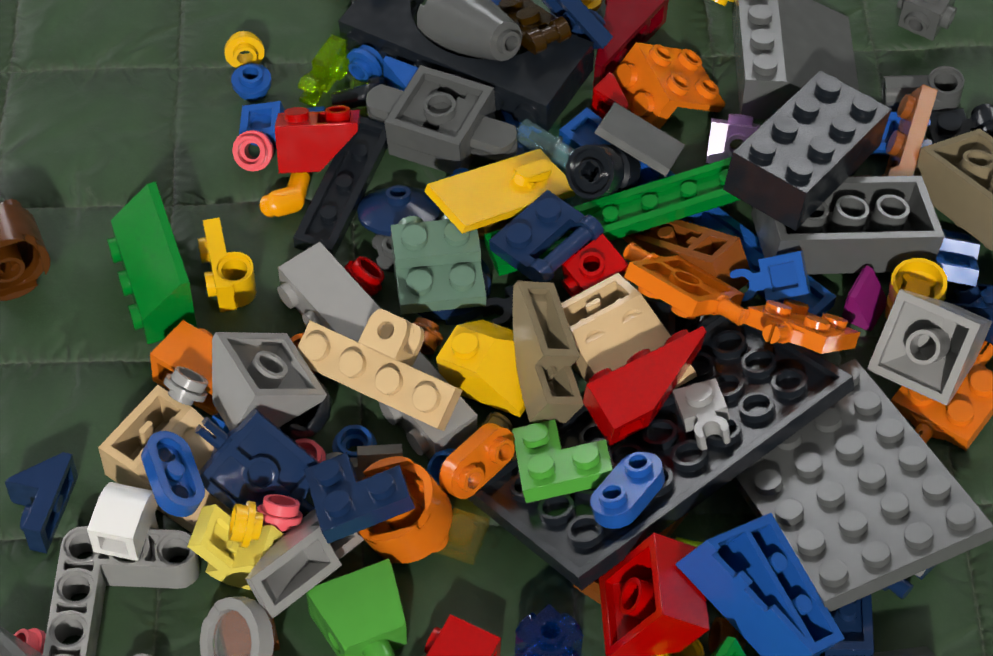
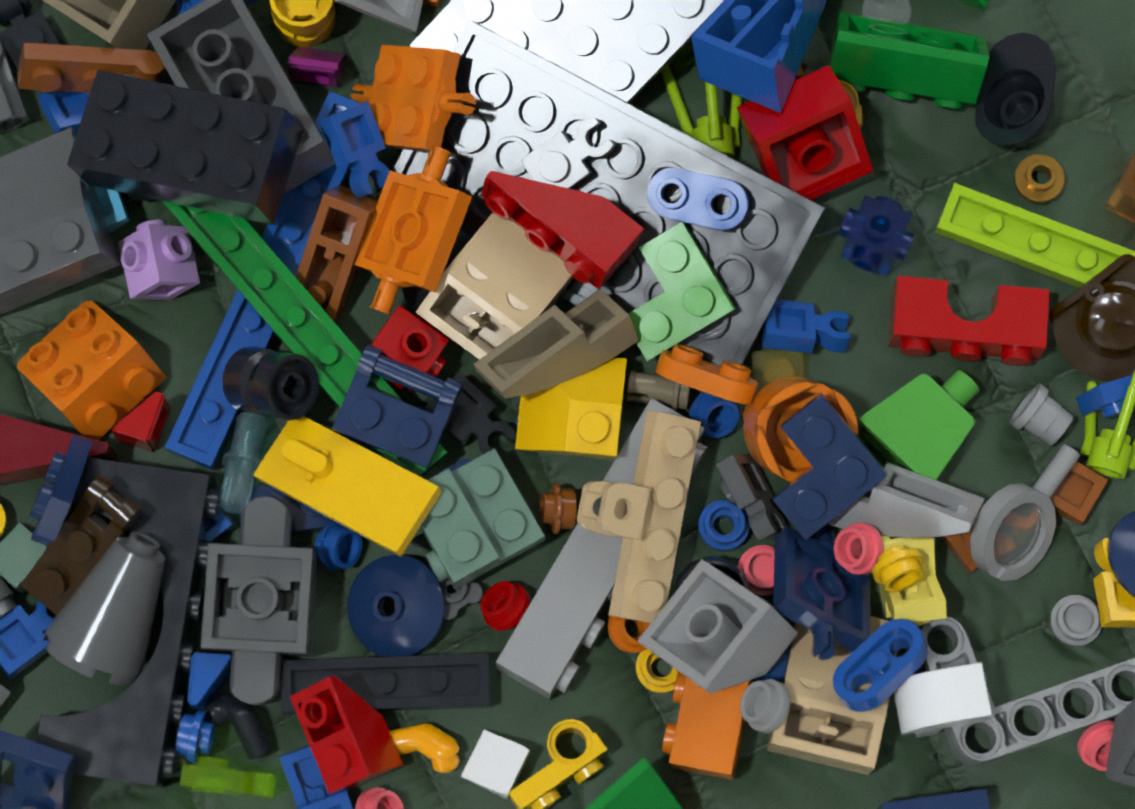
camera: 110 degrees left, 20 degrees up
dark grey slope [595,102,685,176] -> none
none -> white slope [461,730,530,800]
none -> blue plate [762,299,851,354]

